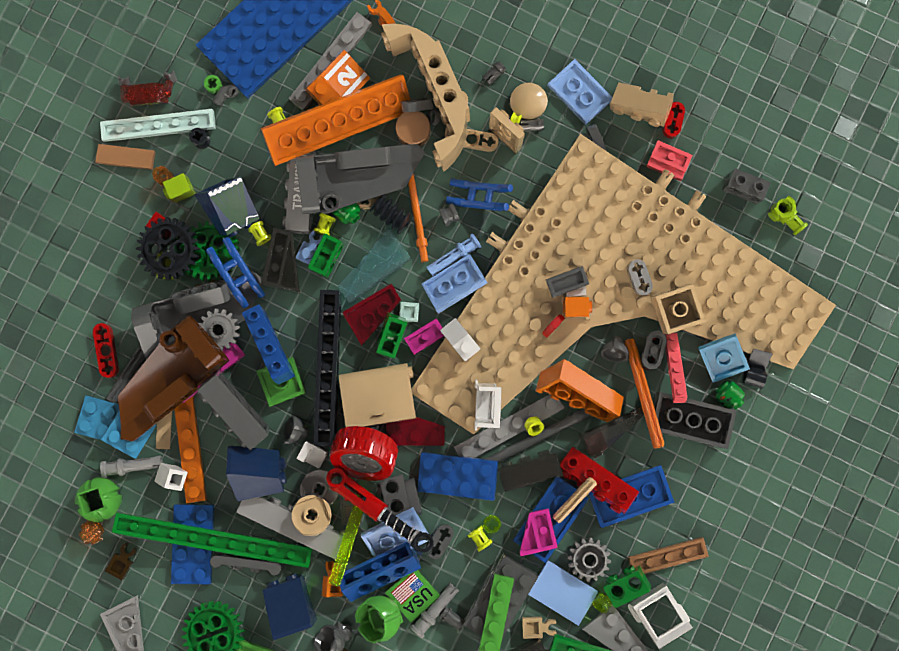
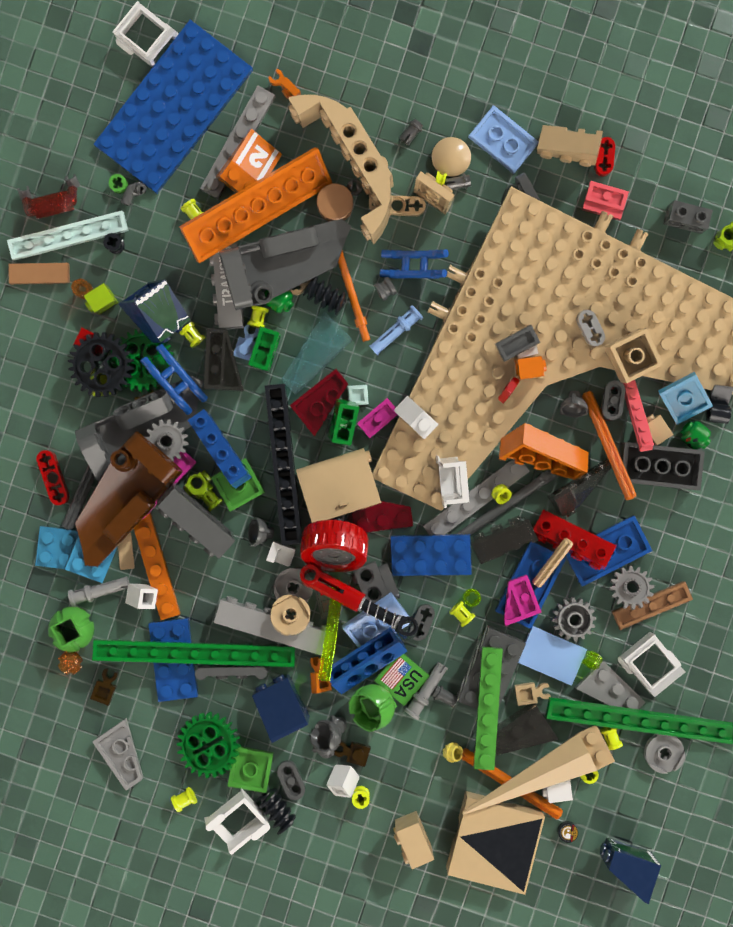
camera: 10 degrees left, 5 degrees up
dark blue slope [226,445,287,501] -> none
dark grey beam [401,98,433,112] -> none
light blue tile [422,254,487,314] -> none
green brick [603,565,651,608] -> none
none -> lime connector [183,470,223,512]
none -> light grey gear [609,566,655,610]
none -> tan brick [646,414,674,445]

